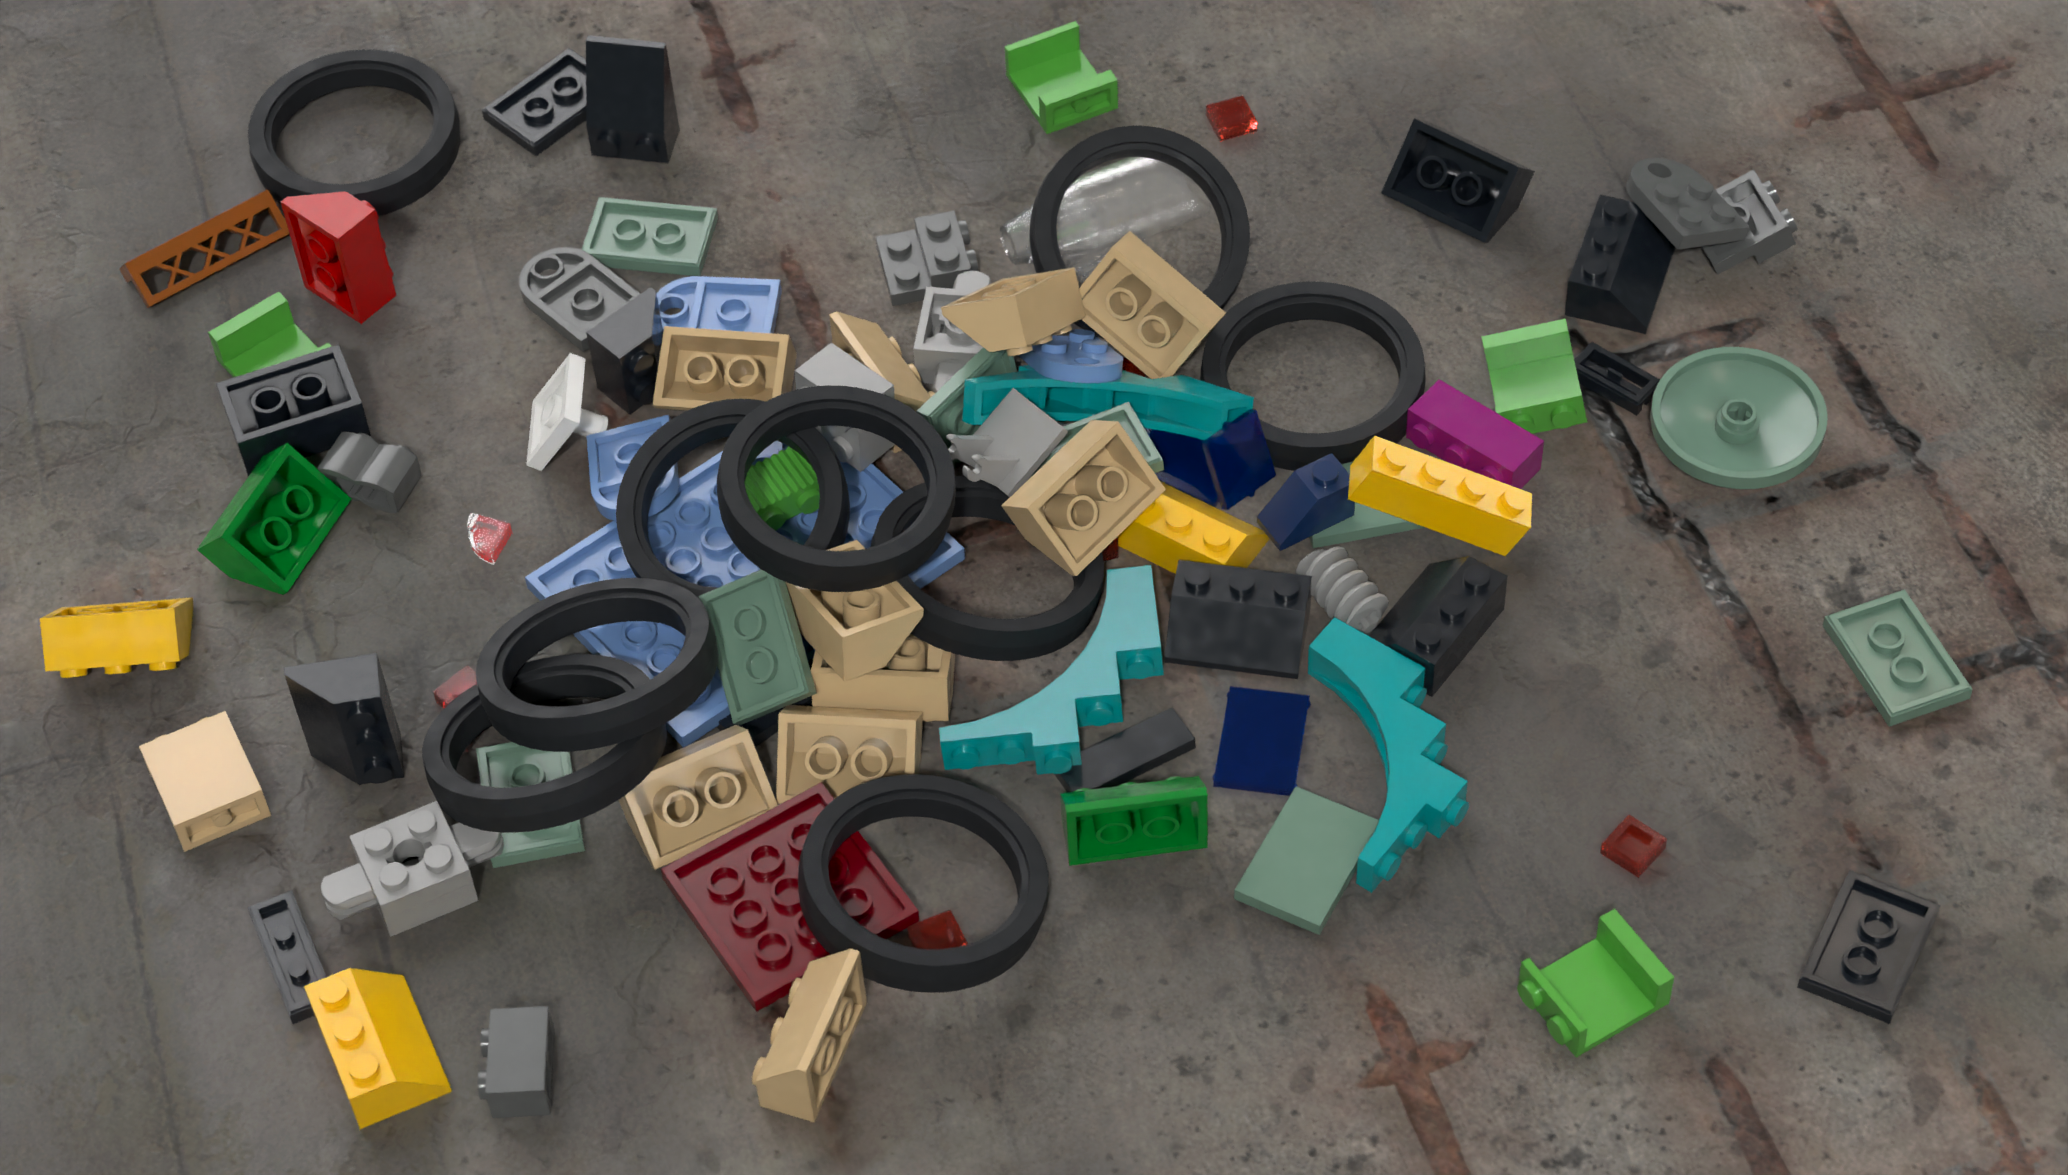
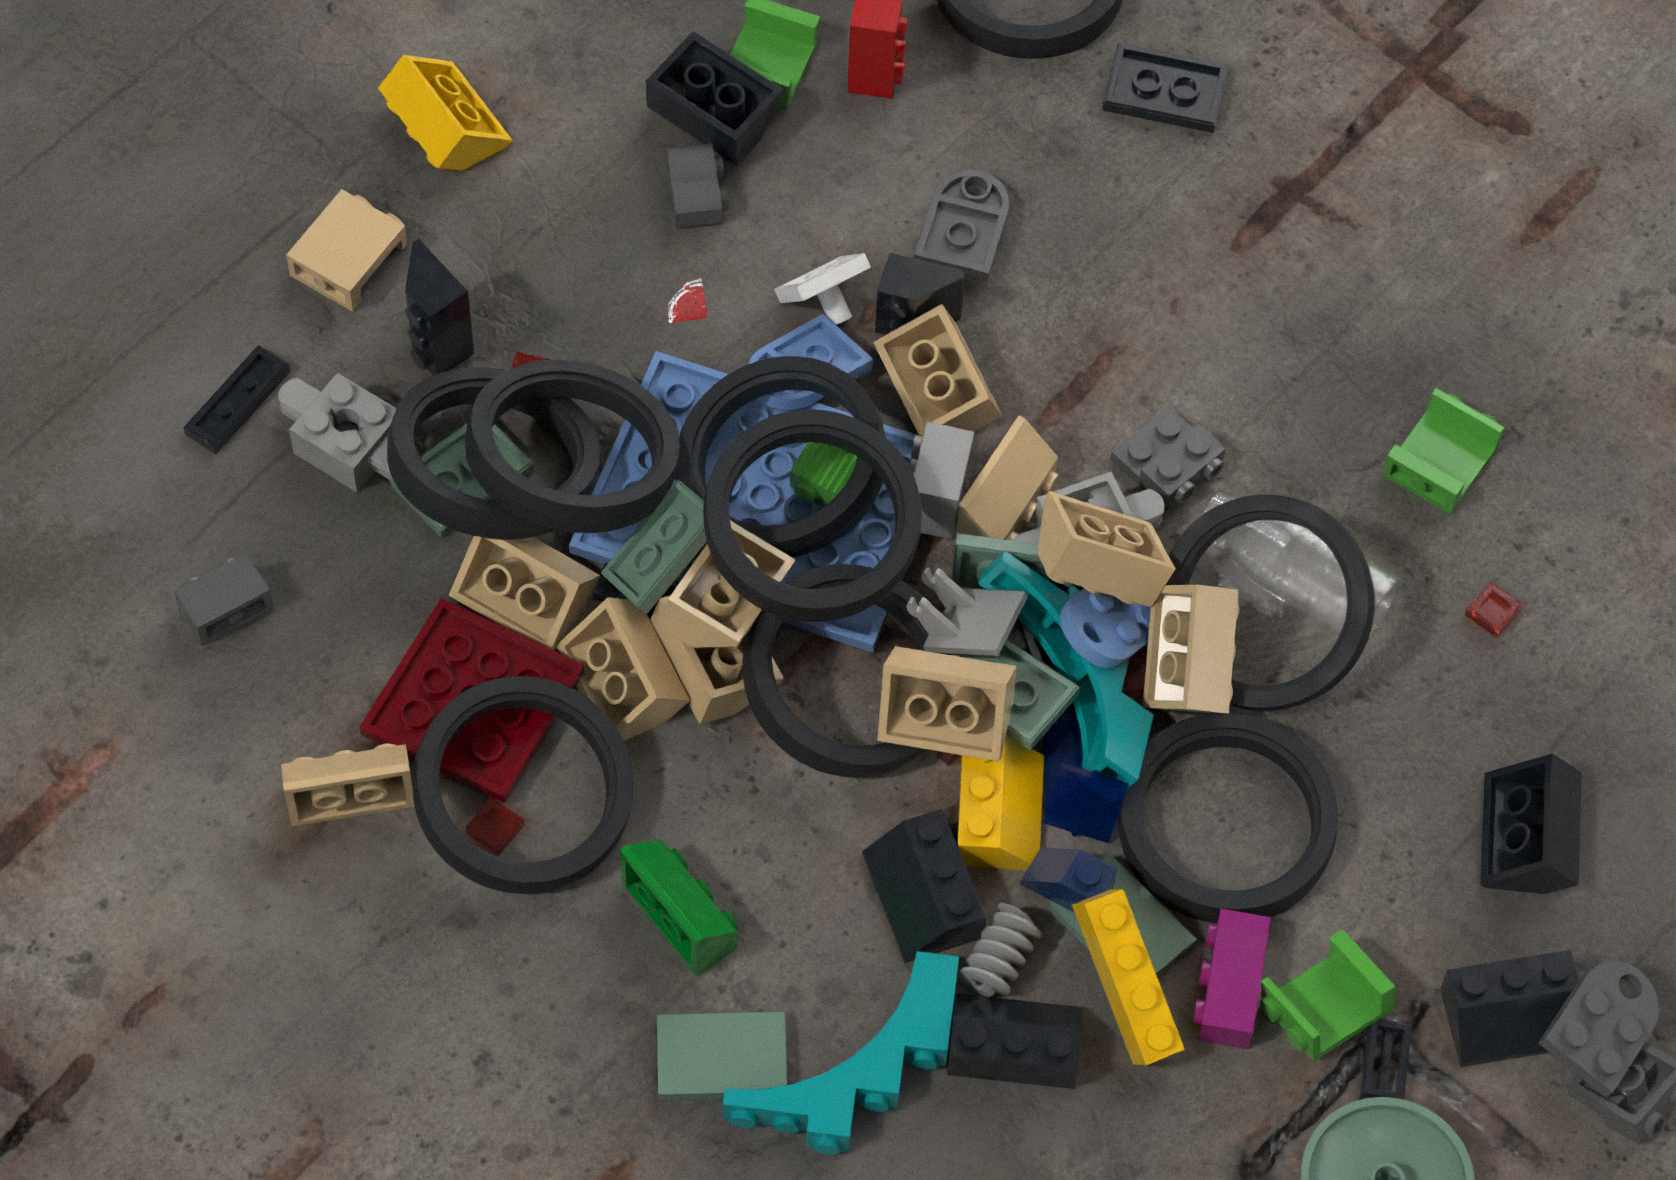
camera: 55 degrees right, 10 degrees up
green slope [197,443,352,595] -> none
yellow slope [304,968,452,1129] -> none
sand green tile [582,197,718,276] -> none
black slope [586,35,680,163] -> none
medium blue plate [657,276,782,334] -> none
teal arch [939,565,1164,775] -> none
black tile [1054,707,1196,793] -> none
clear blue piece [1212,686,1311,796] -> none

